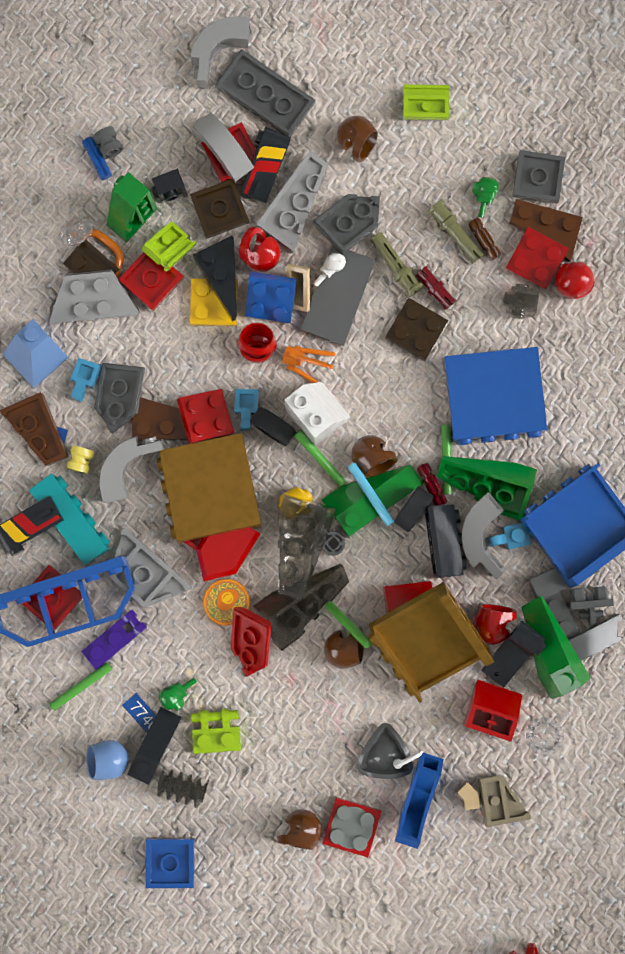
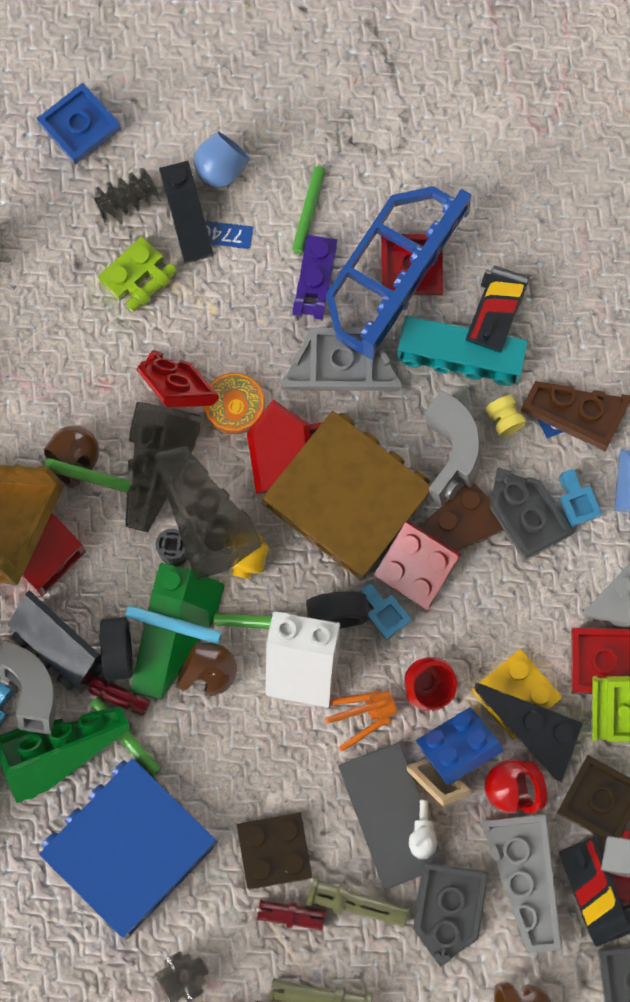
camera: 145 degrees right, 10 degrees down
green piece [159,677,197,711] -> none

